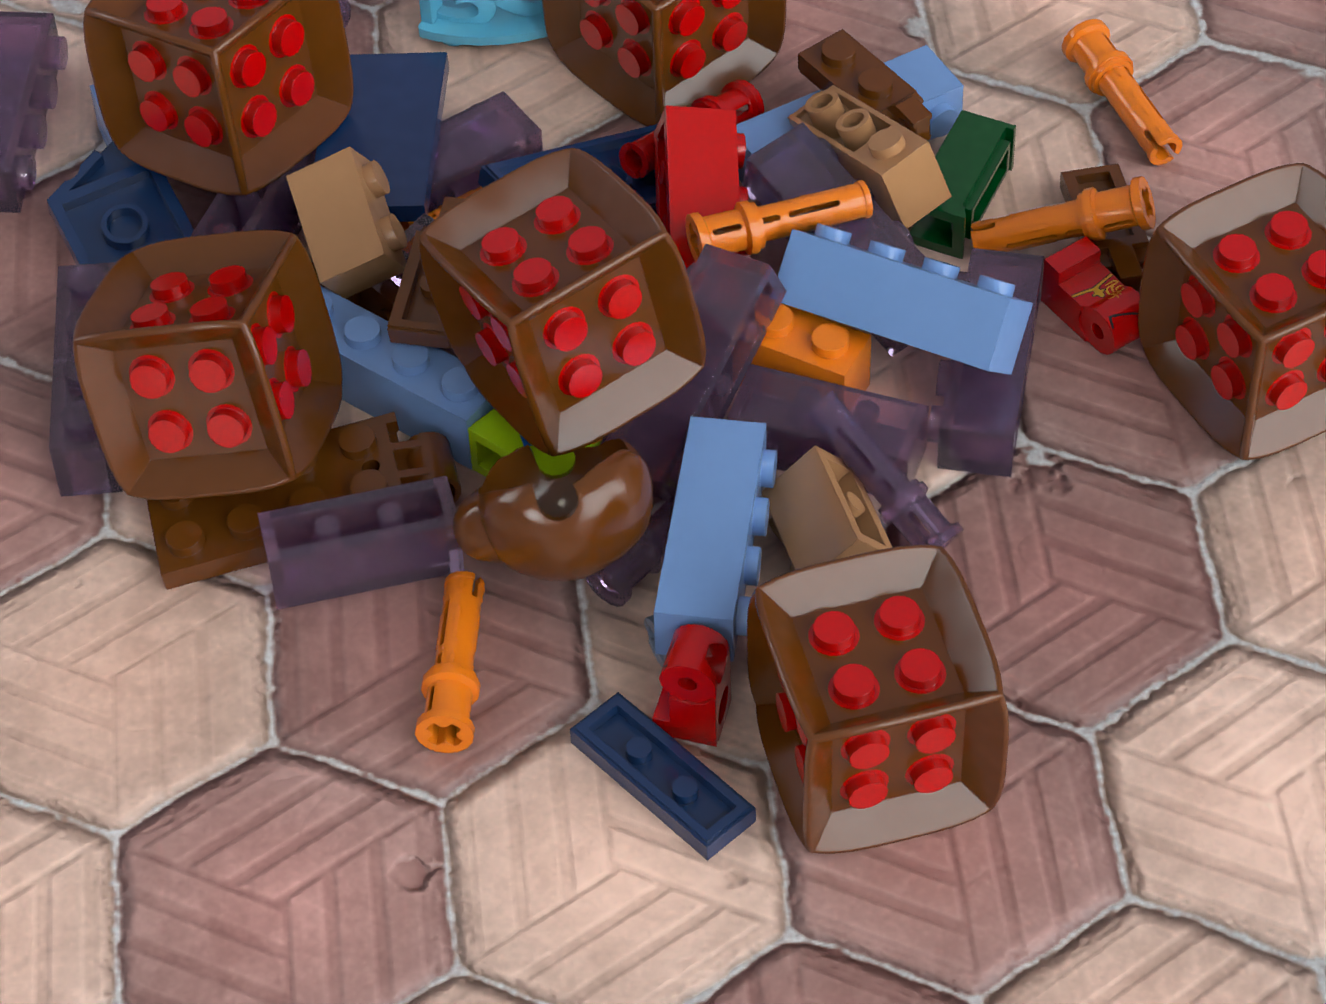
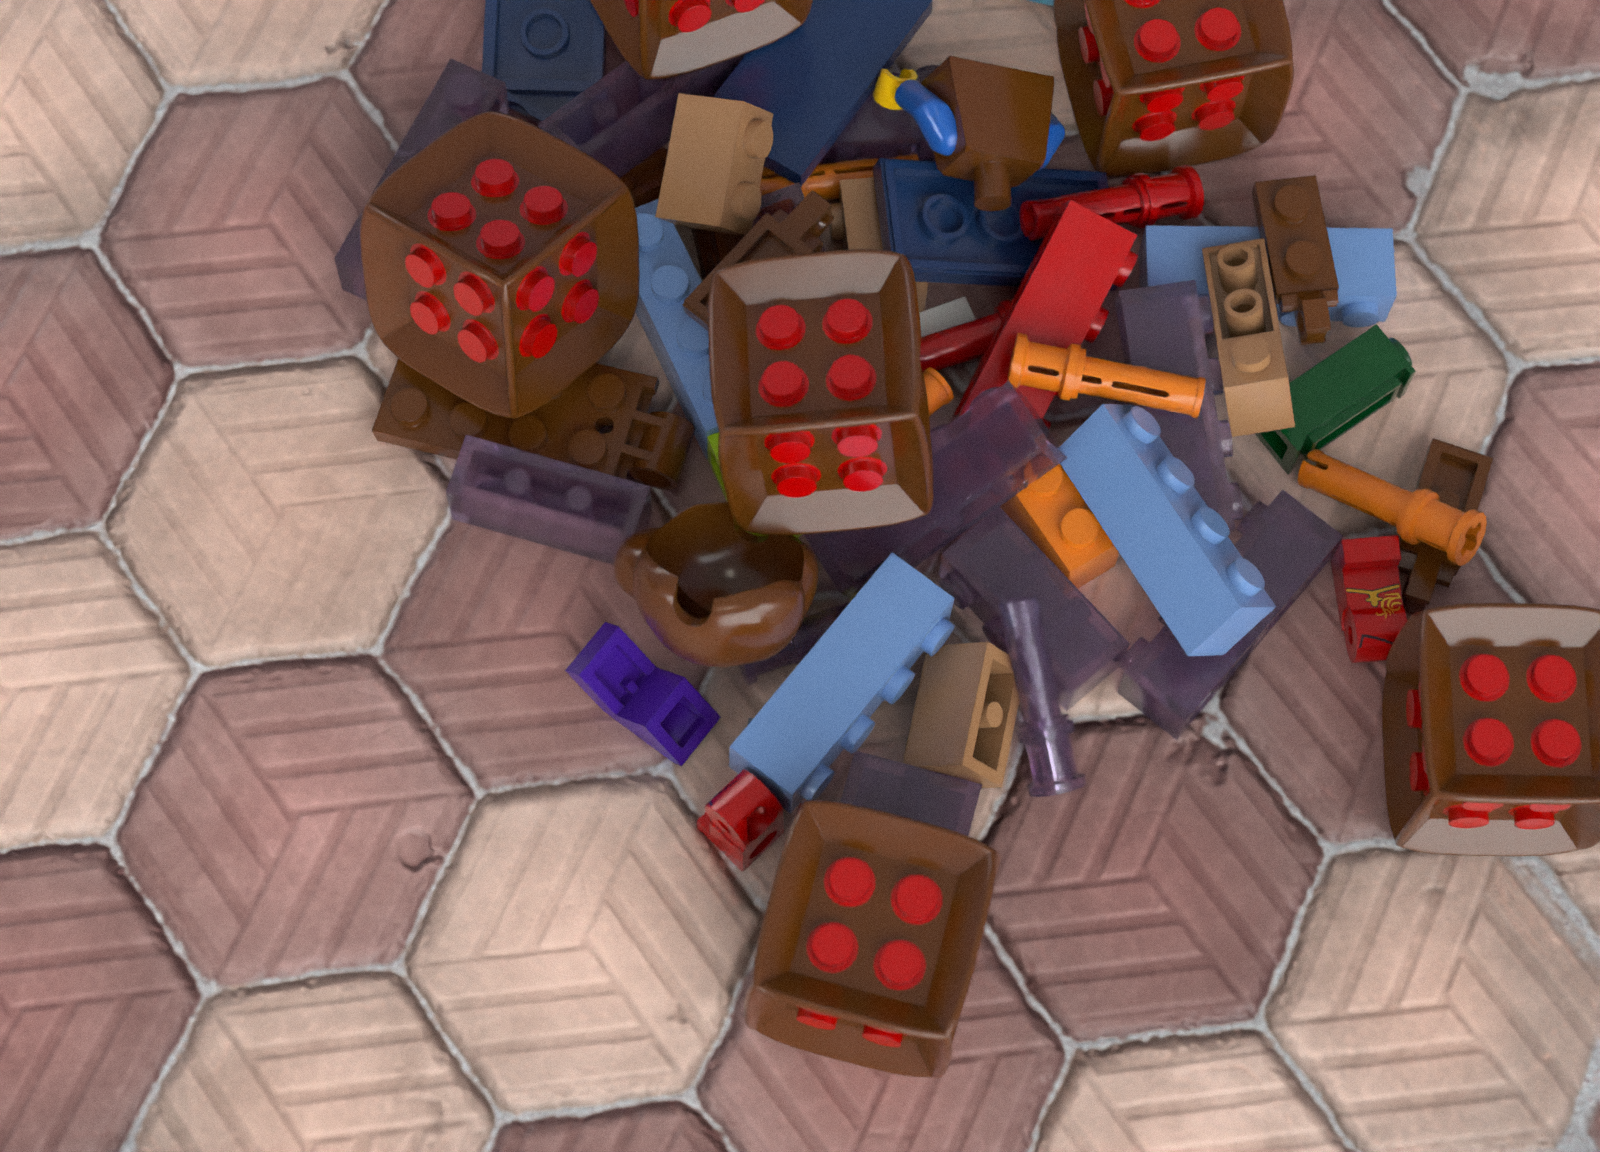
camera: 25 degrees right, 20 degrees up
orange pin [415,571,485,753] -> none
dark blue tile [570,692,756,861] -> none
orange pin [1062,19,1183,165] -> none
none -> dark purple slope [565,622,721,766]
none -> reddish brown torso [872,56,1065,211]

